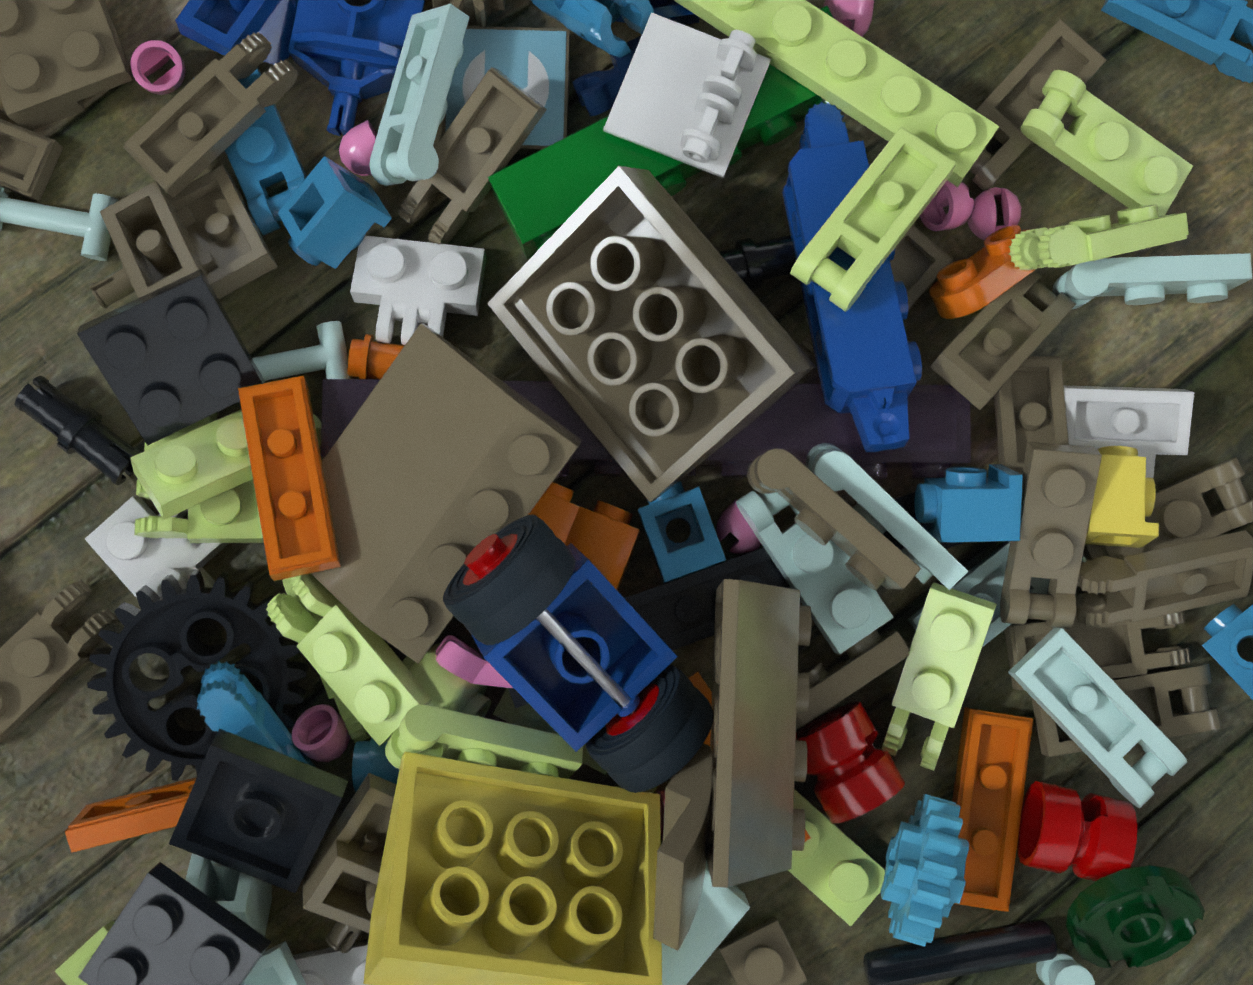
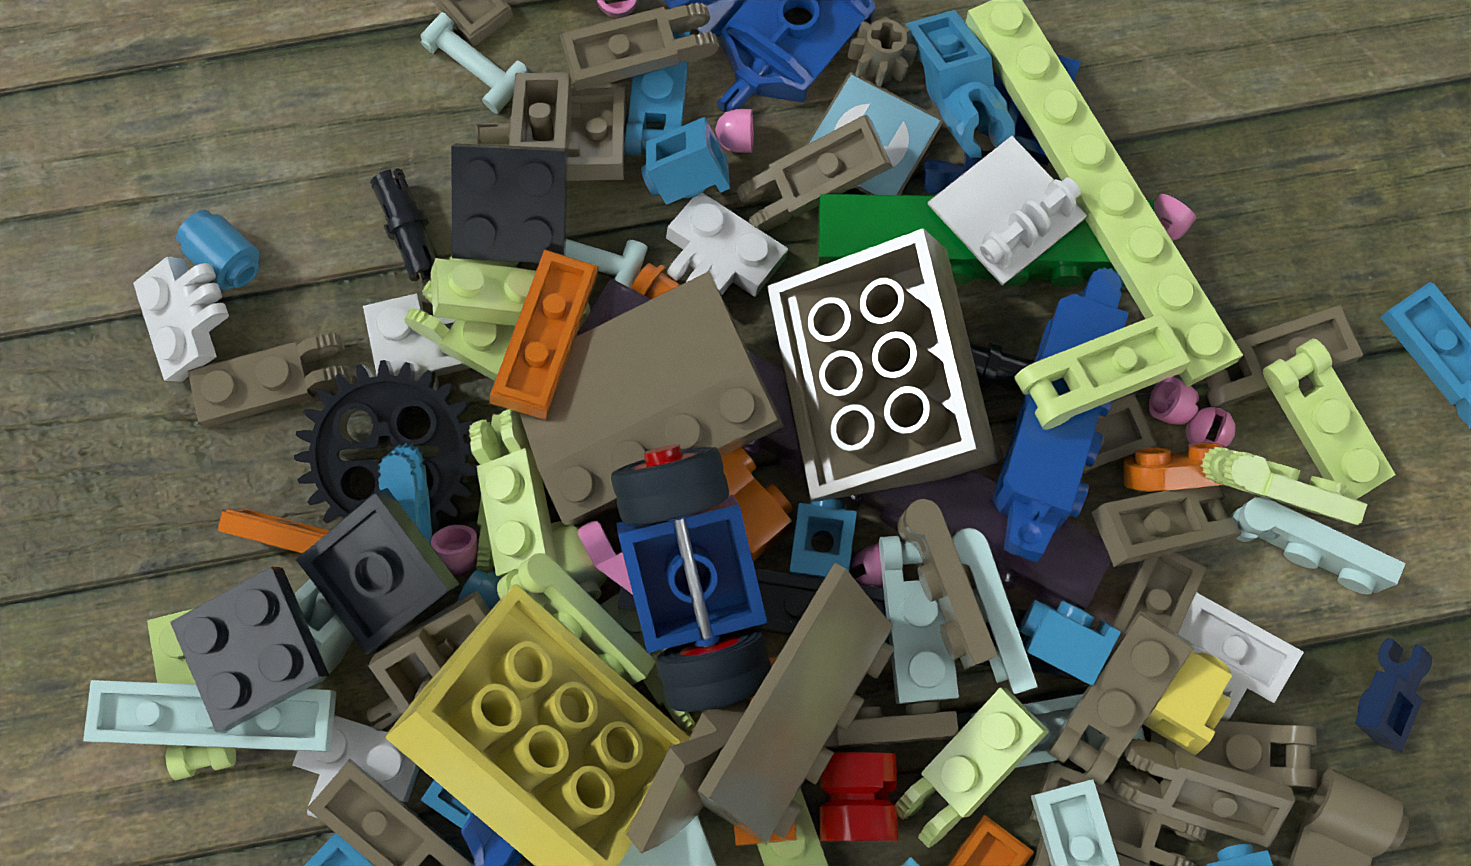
camera: 30 degrees right, 10 degrees down
light aqua plate [369,3,469,186] -> none

